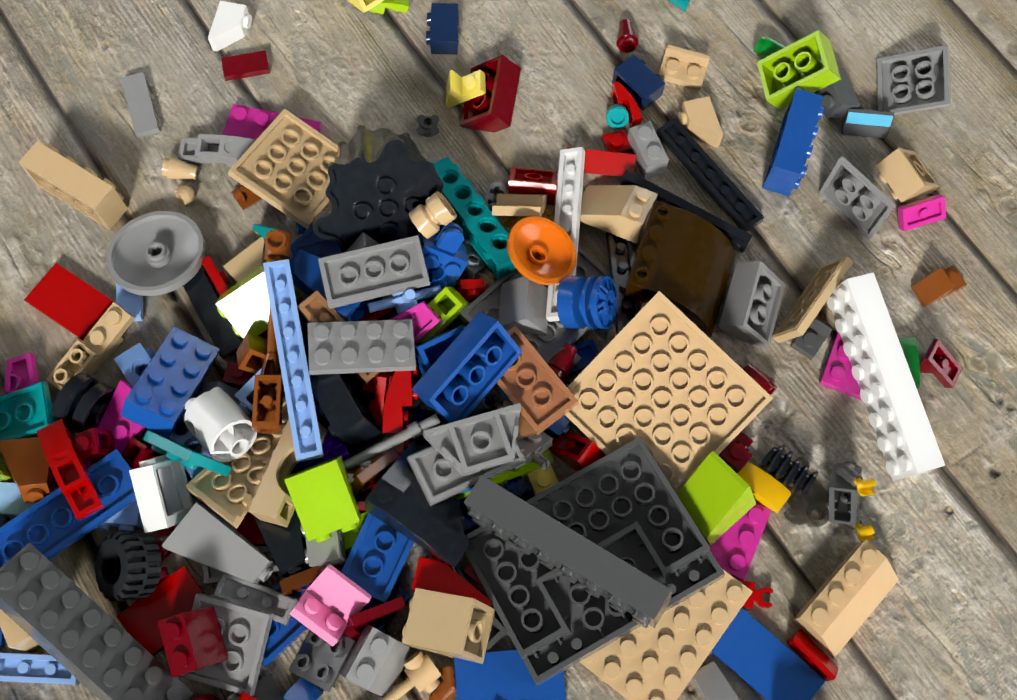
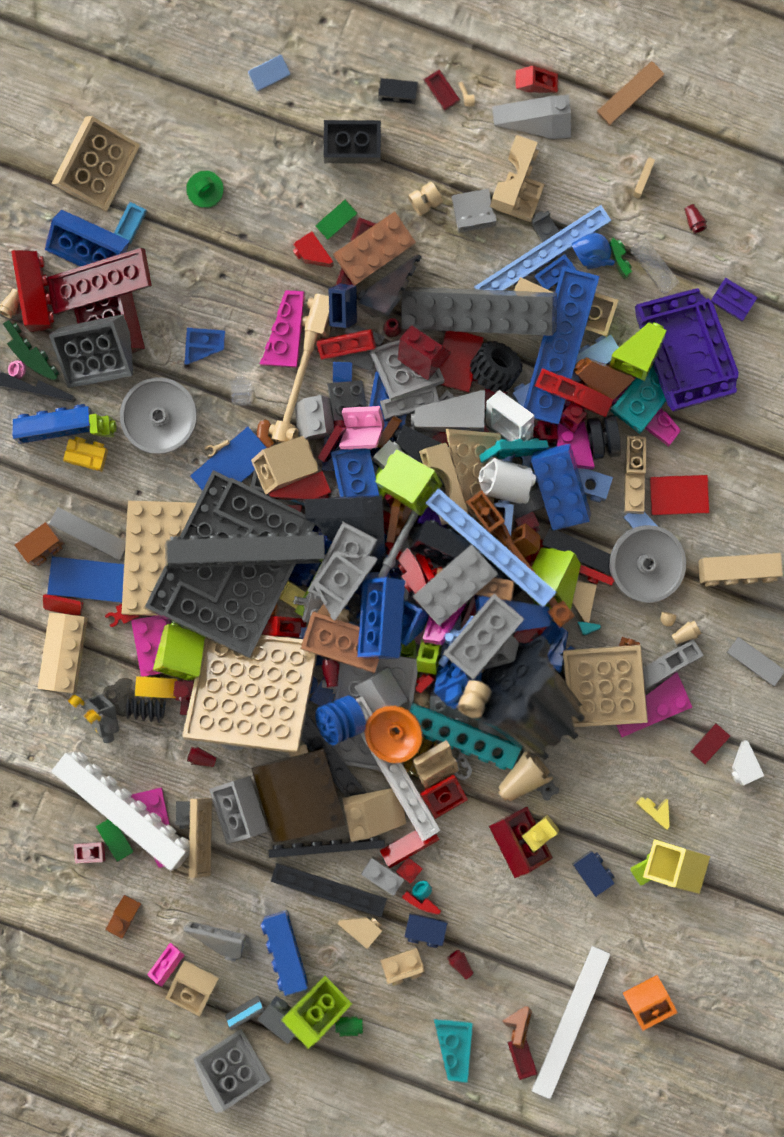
camera: 150 degrees right, 15 degrees up
none -> tan cone [499,752,553,801]
none -> light yellow slope [636,797,670,830]

